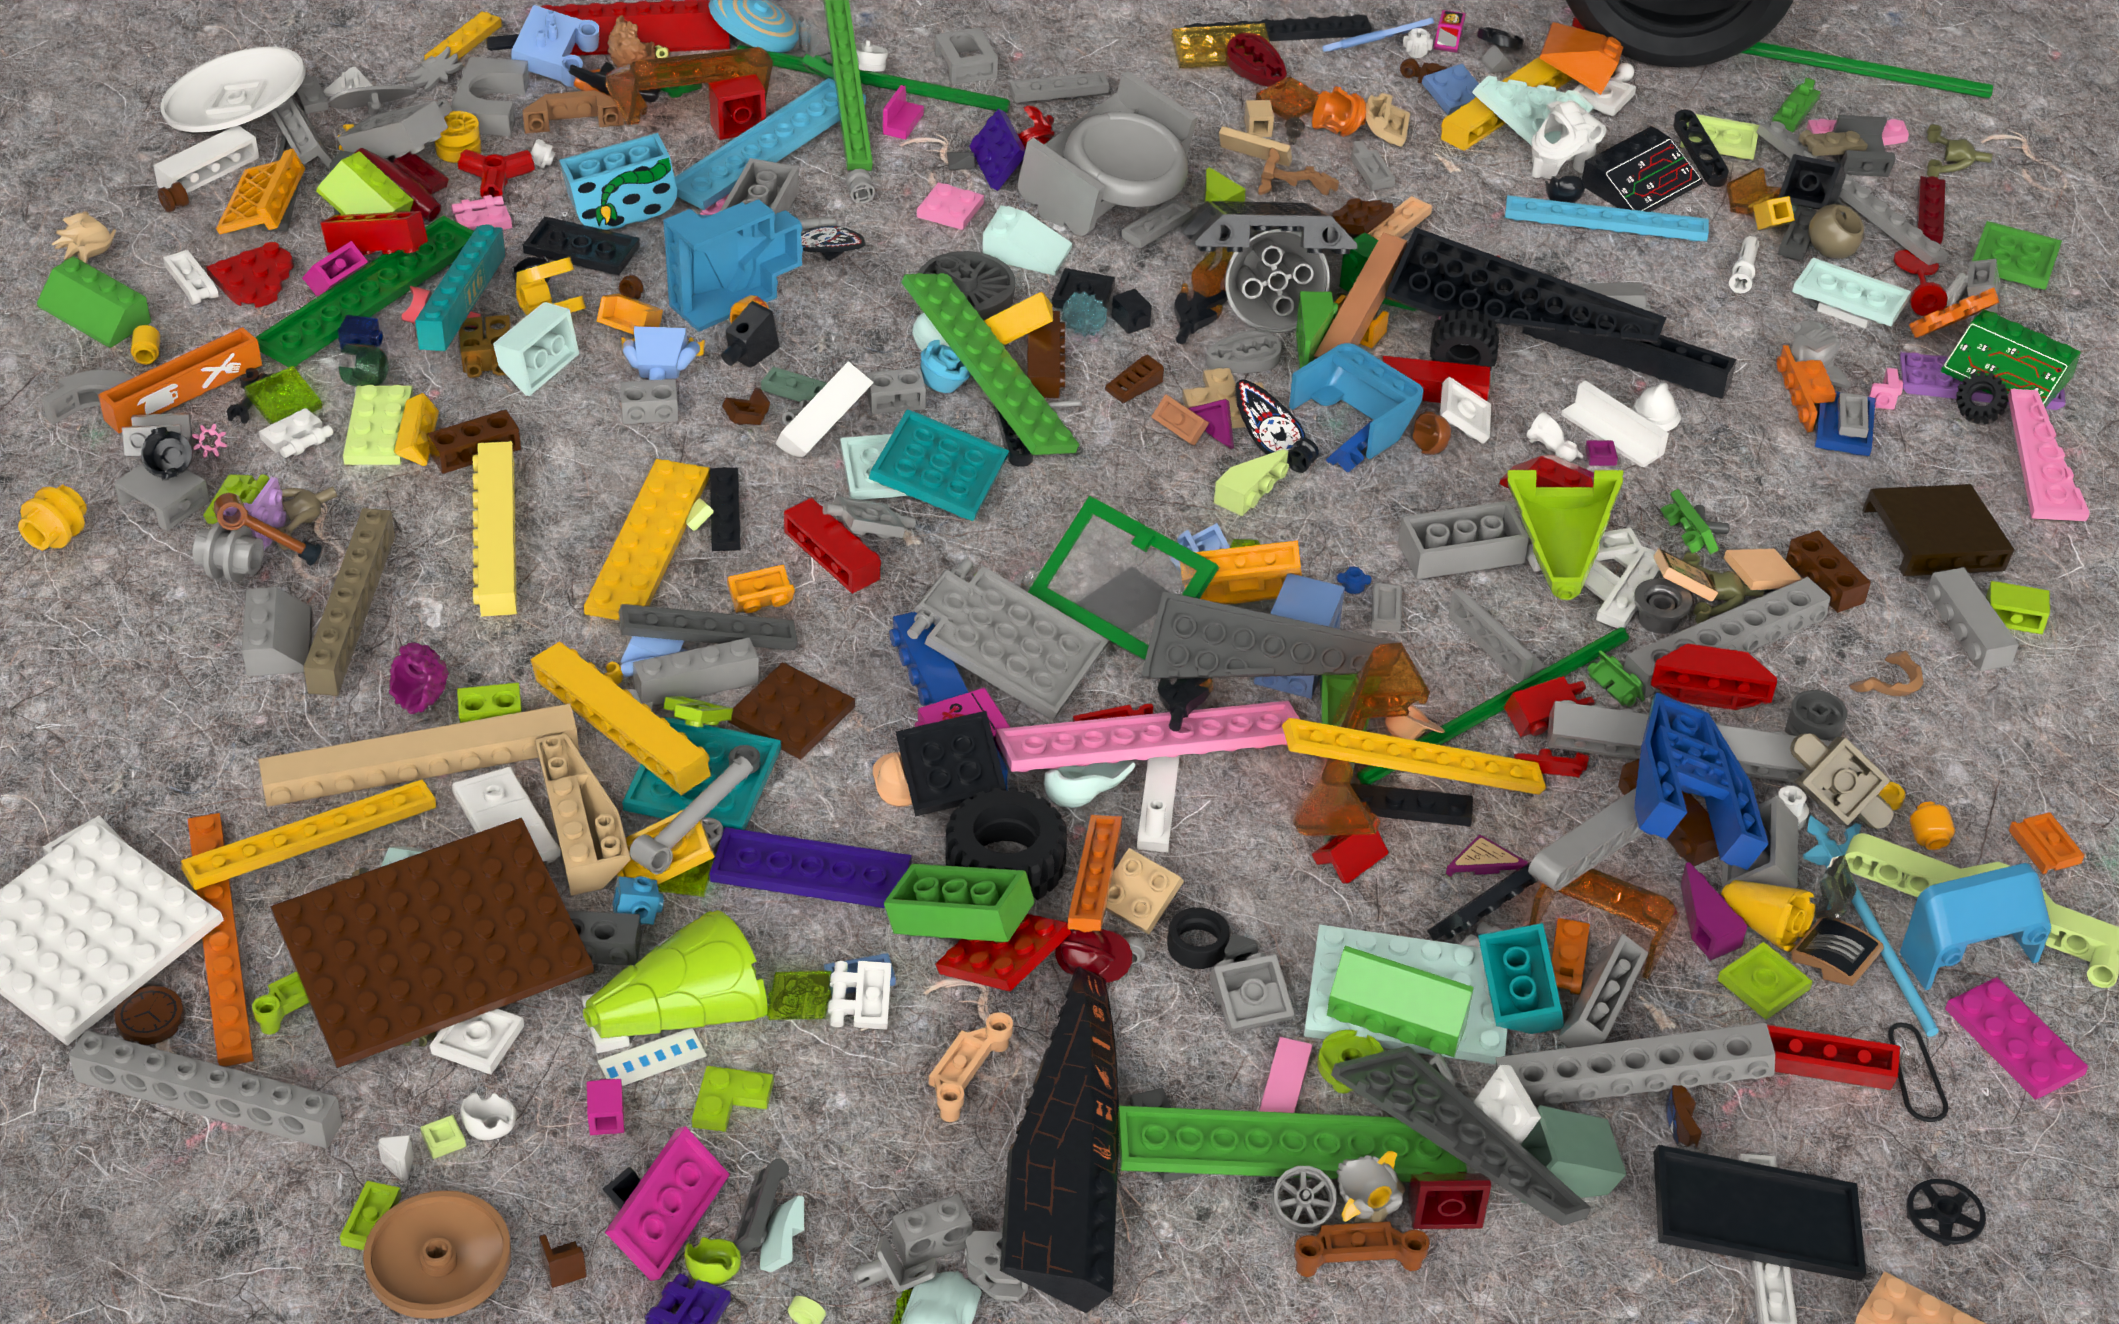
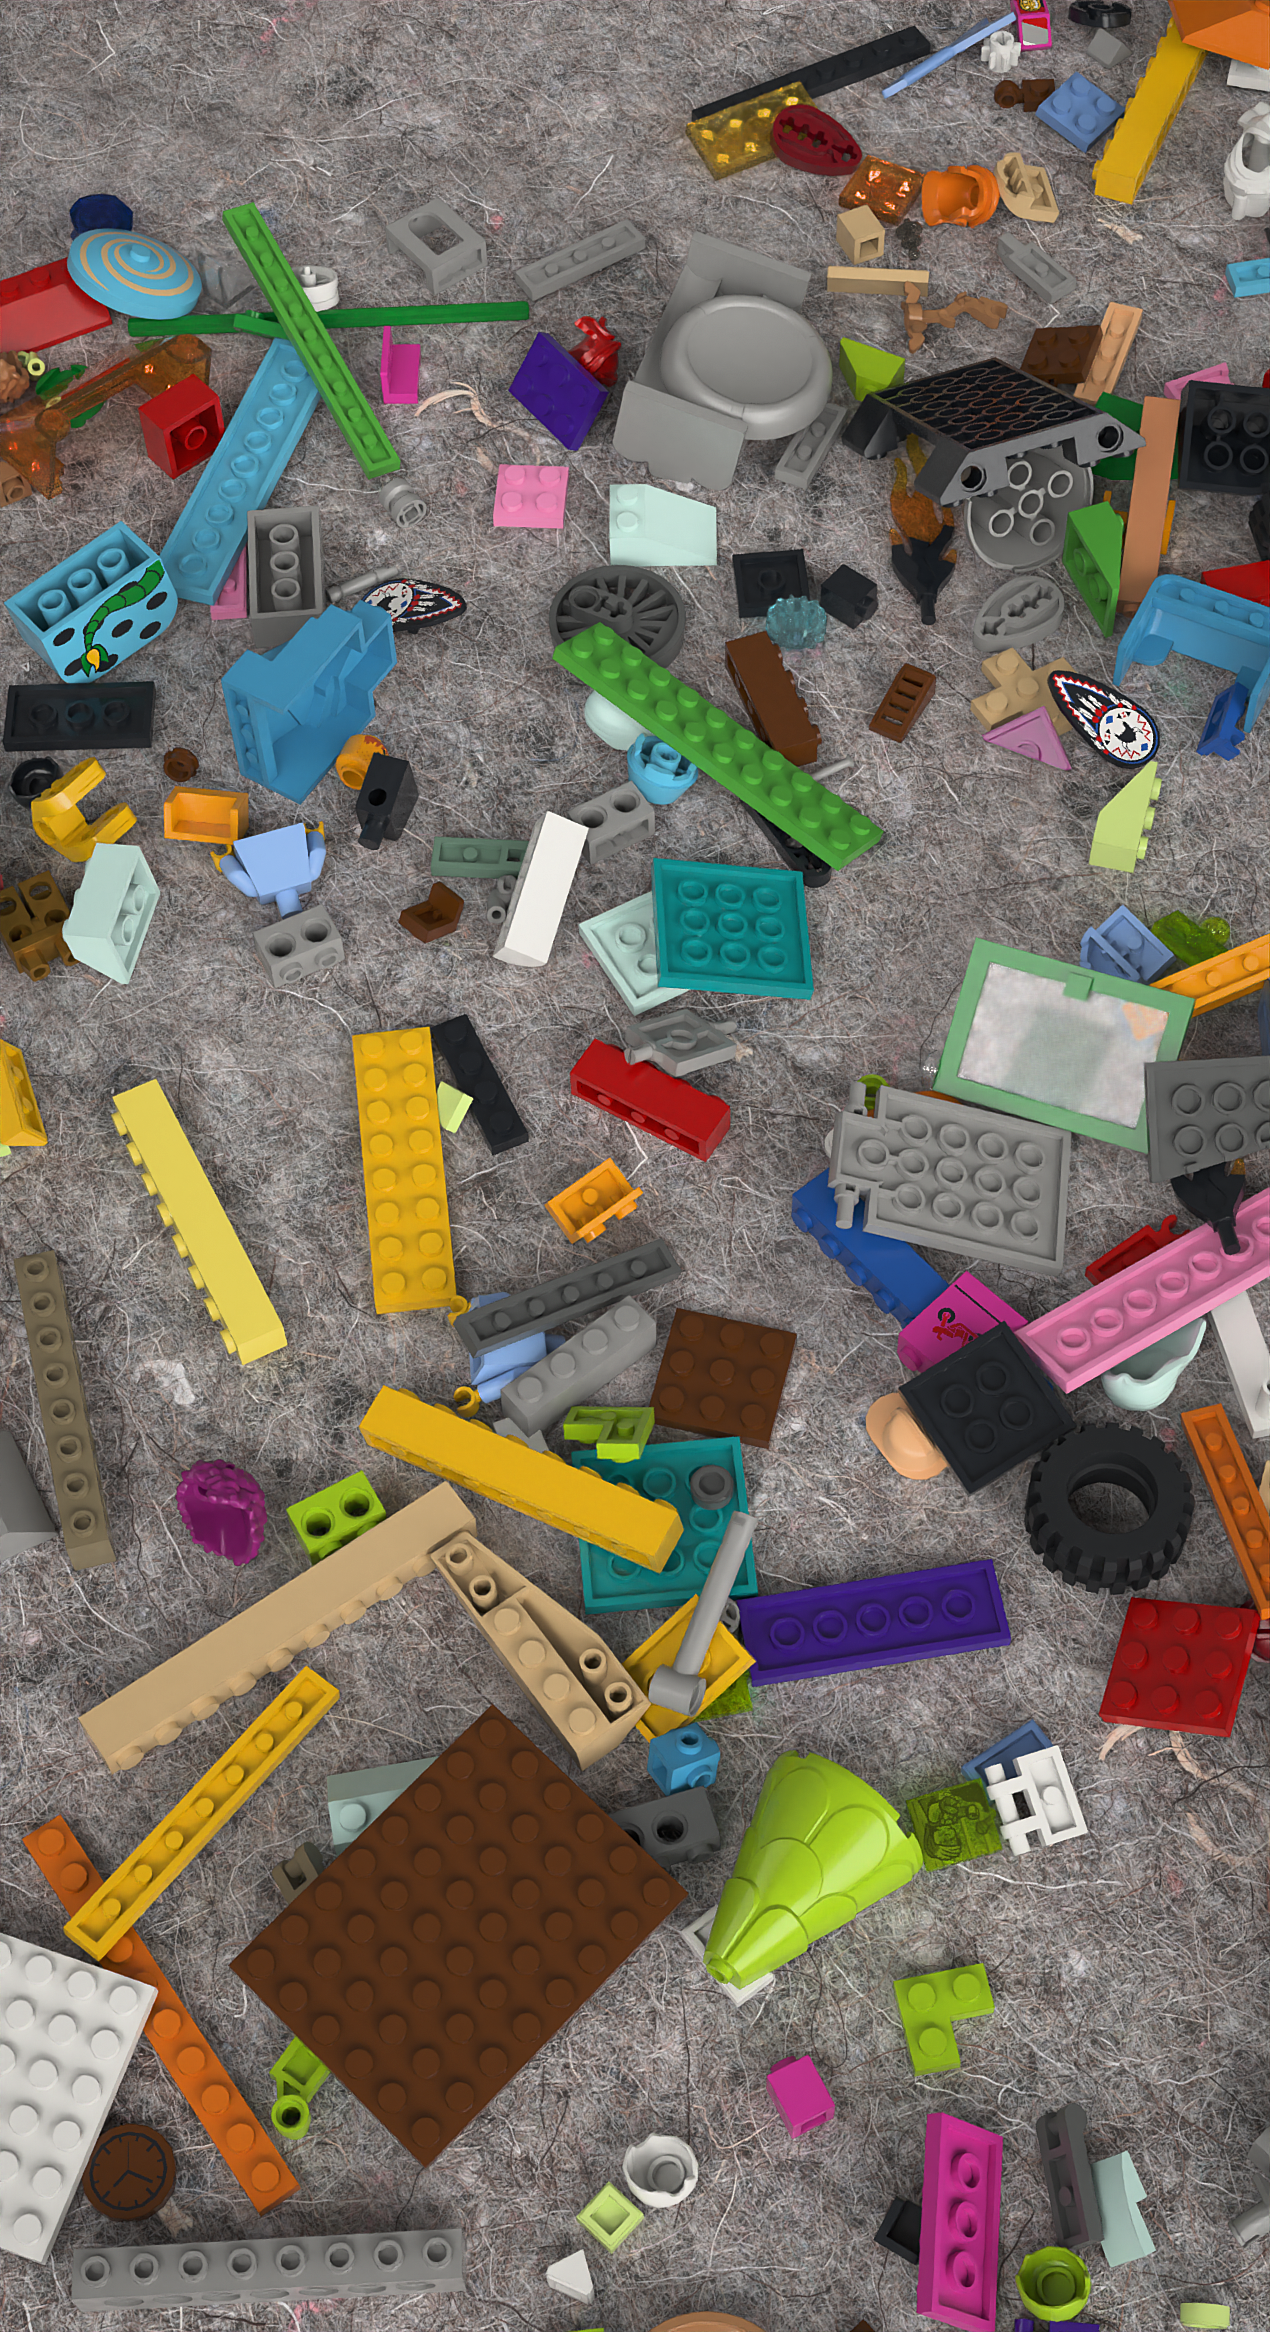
camera: 15 degrees left, 15 degrees up
reddish brown brick [427,409,521,474] -> none
white plate [430,1009,524,1075] -> none
white container [452,767,561,863] -> none
white sticker [598,1028,707,1086] -> none
bright green brick [884,864,1035,942] -> none
light nougat plate [929,1012,1013,1122] -> none
dark grey slope [947,151,974,170] -> none
yellow slope [984,292,1053,345] -> none
nougat plate [1151,394,1209,446] -> none
black wheel [1287,438,1319,473] -> none
light aqua plate [1472,76,1594,146] -> none

